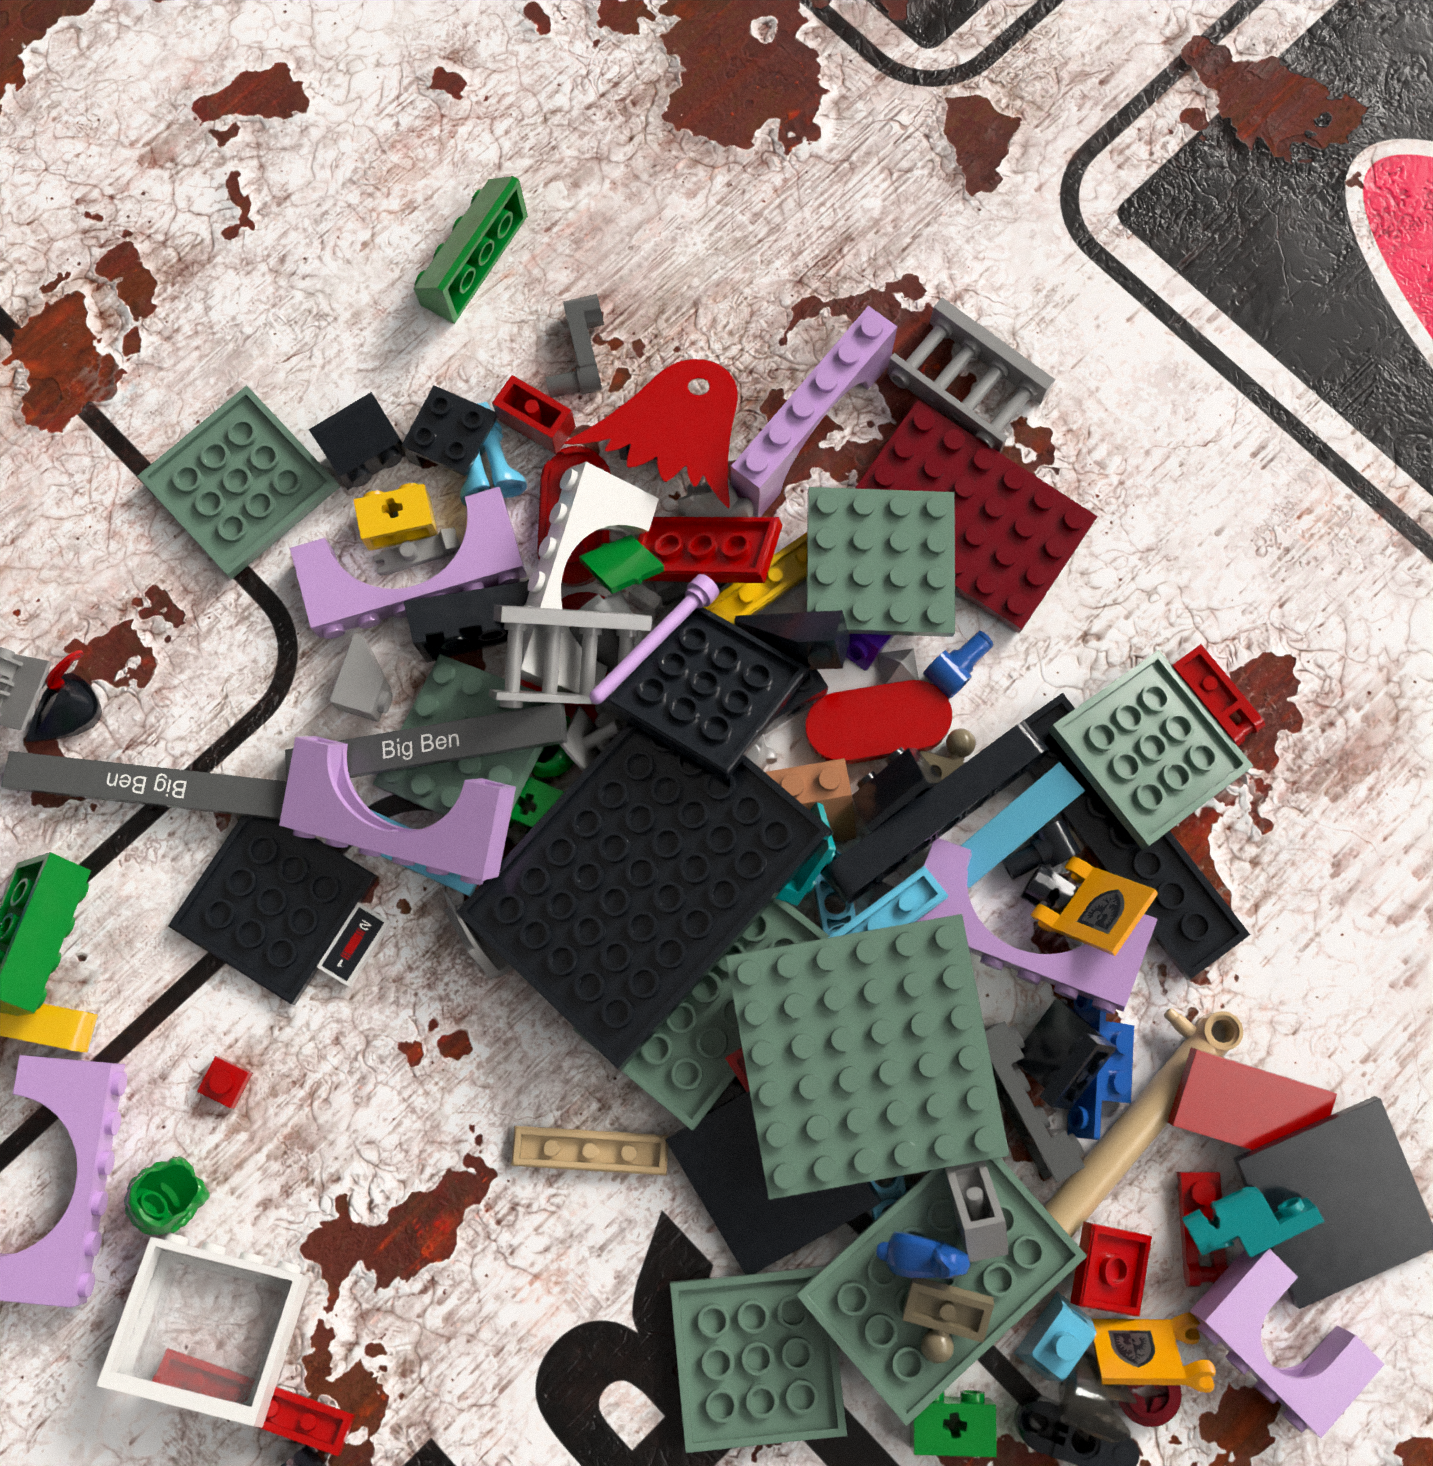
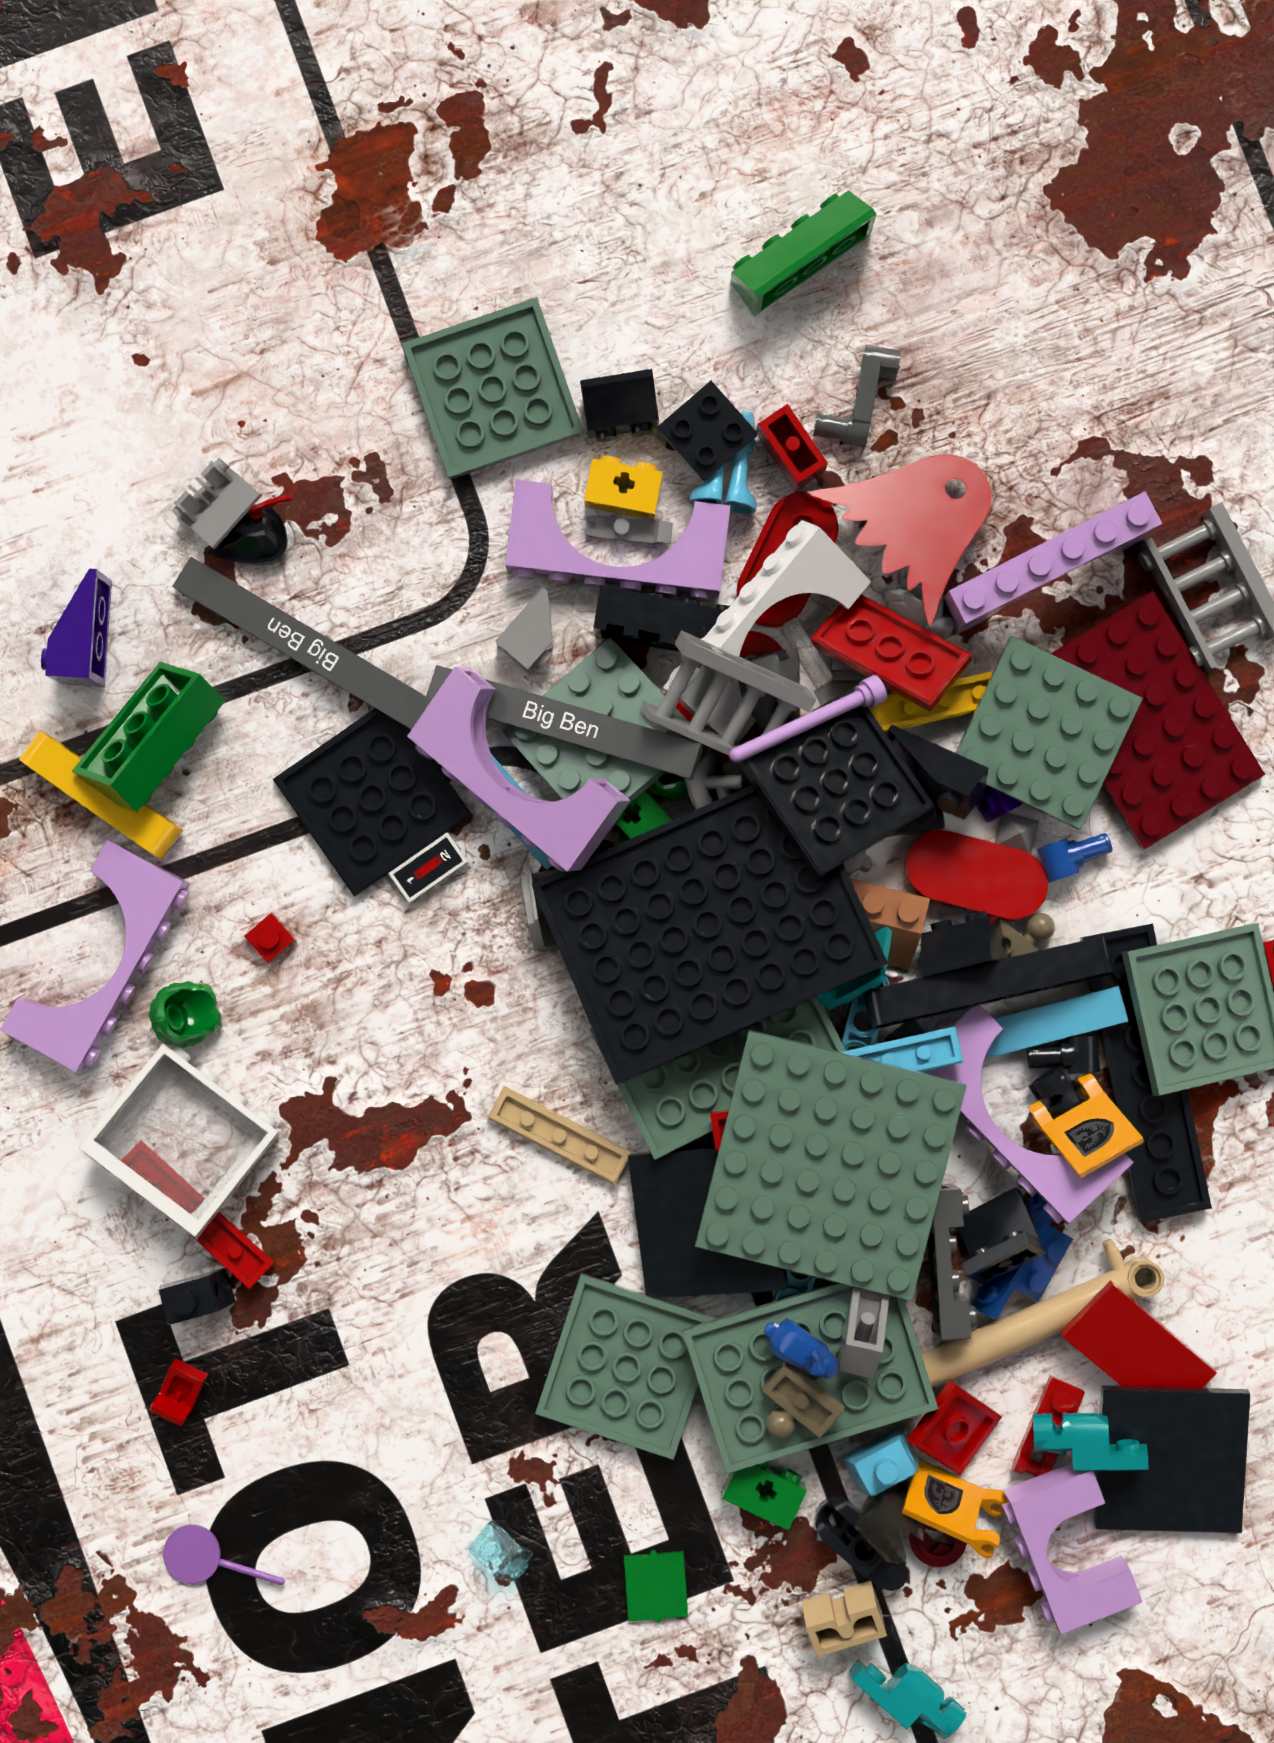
camera: 25 degrees right, 10 degrees up
green piece [579,534,664,594] -> none

